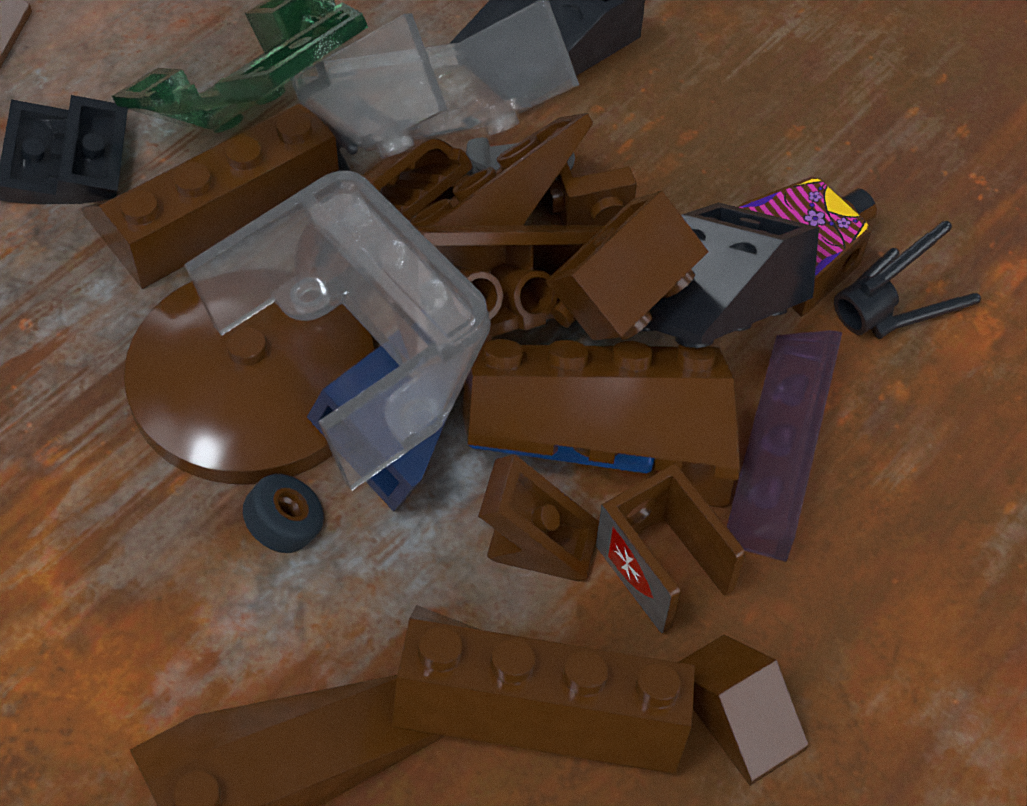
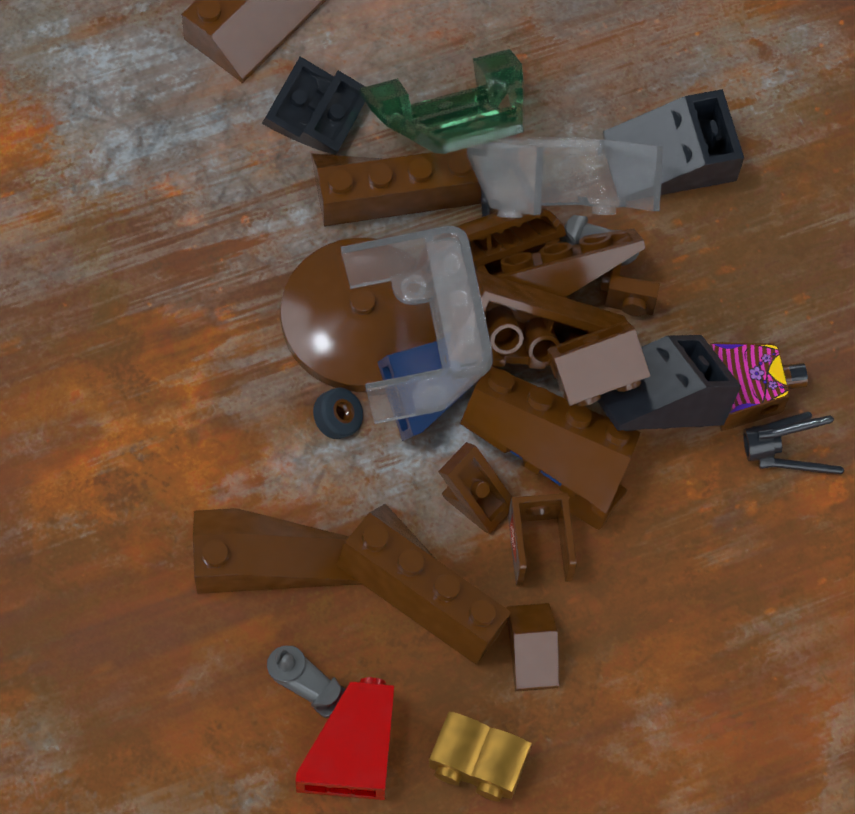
camera: 25 degrees right, 10 degrees up
clear purple slope [727,330,842,562] -> none

